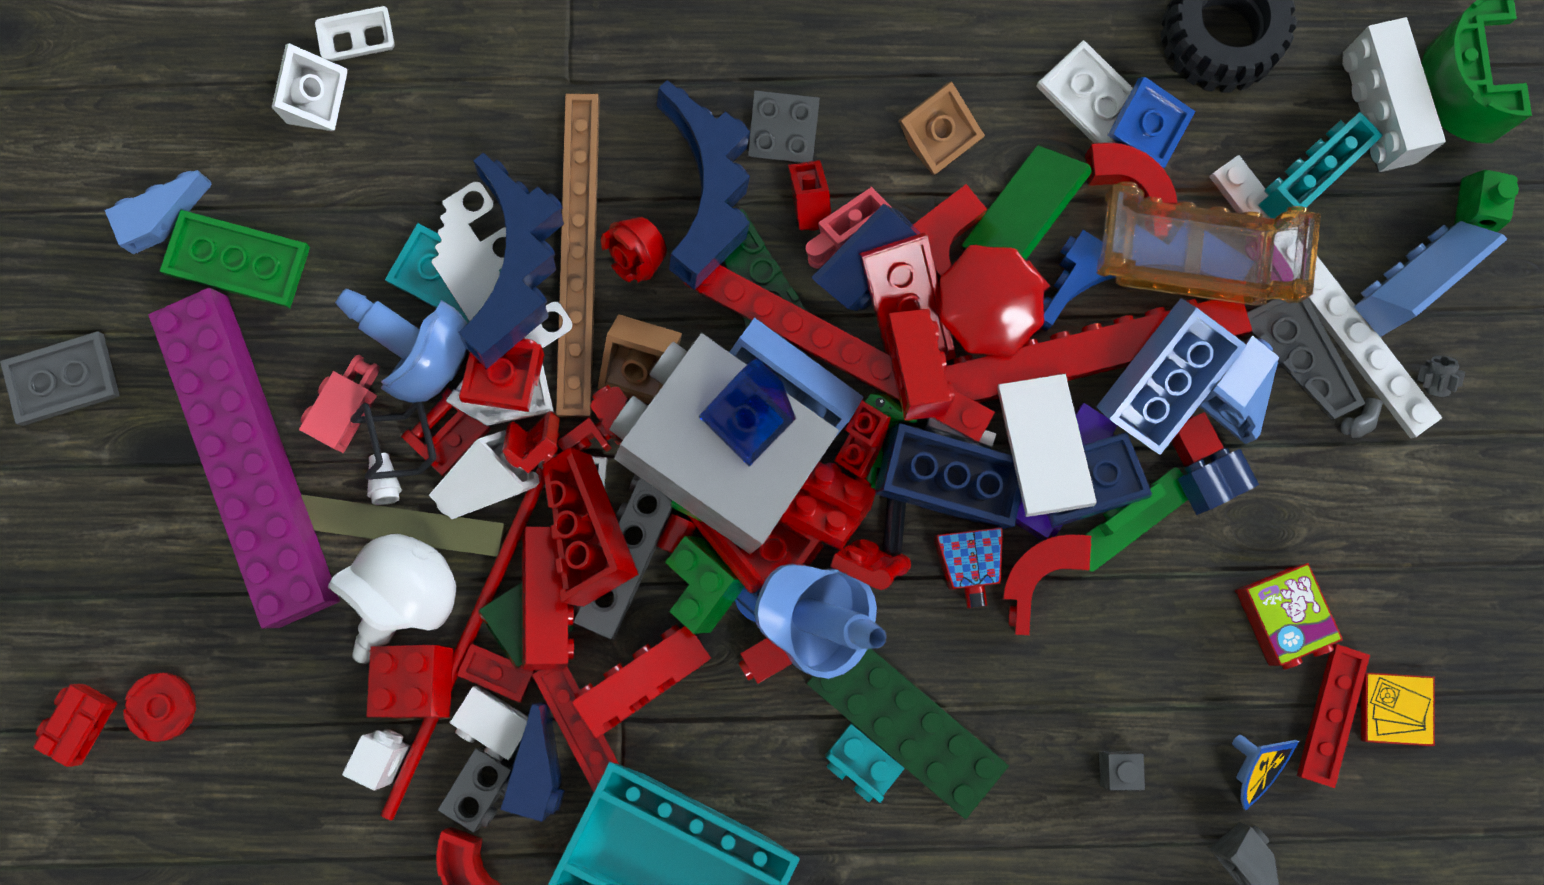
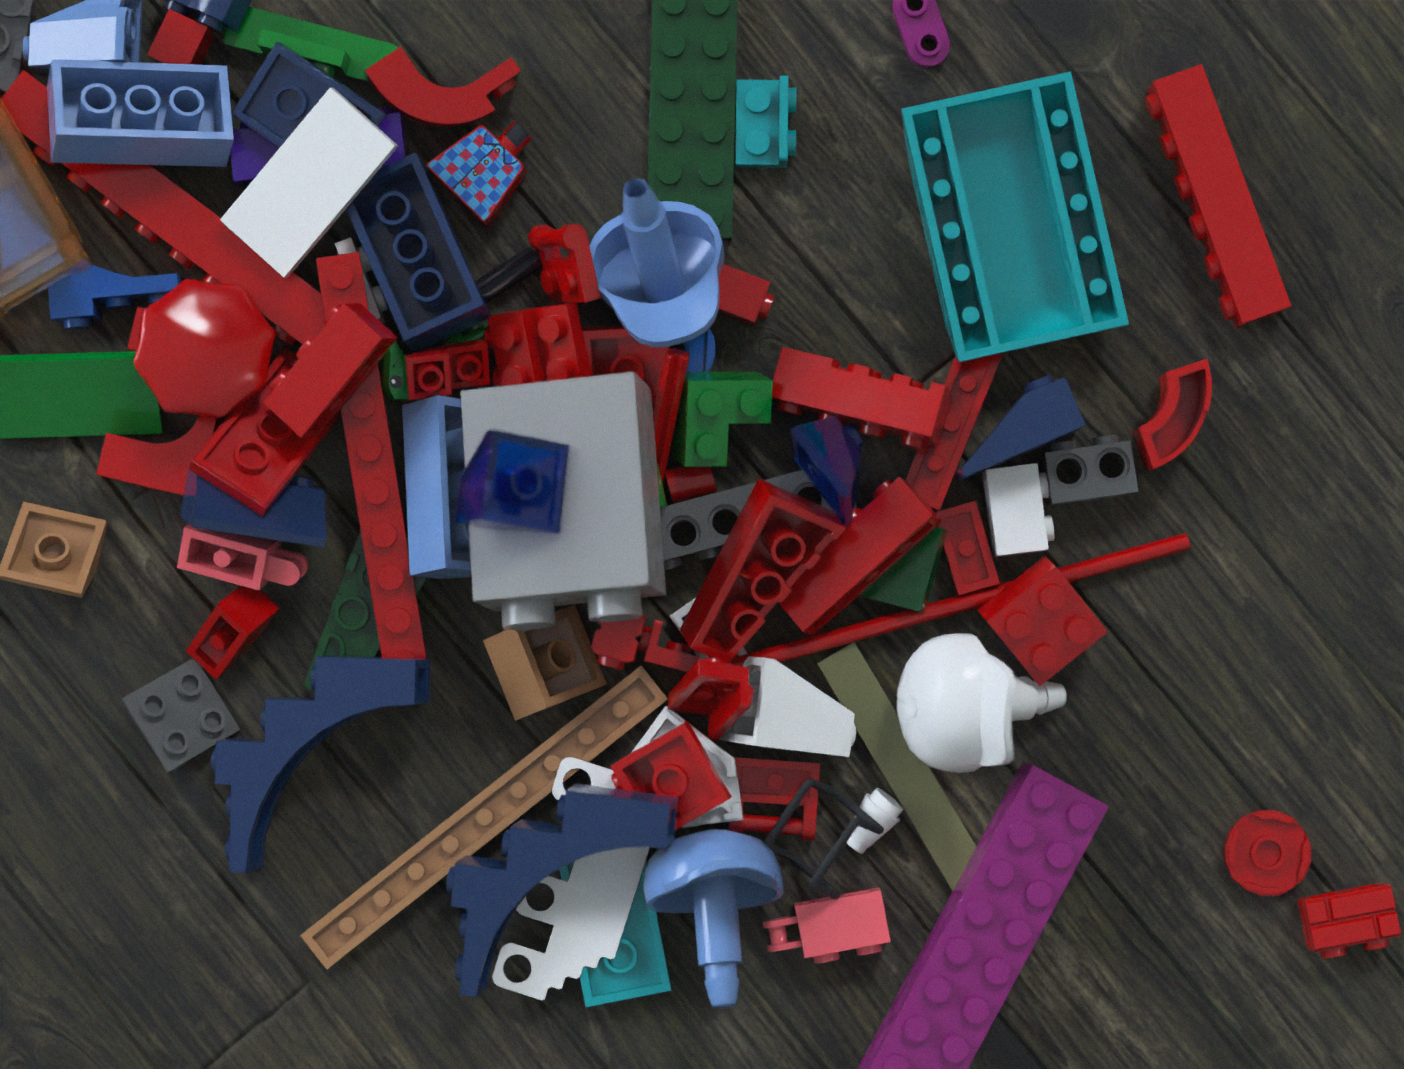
camera: 125 degrees left, 5 degrees up
white brick [342,729,410,790] -> none
red cone [601,217,667,283] -> none
none -> clear blue slope [791,416,864,526]

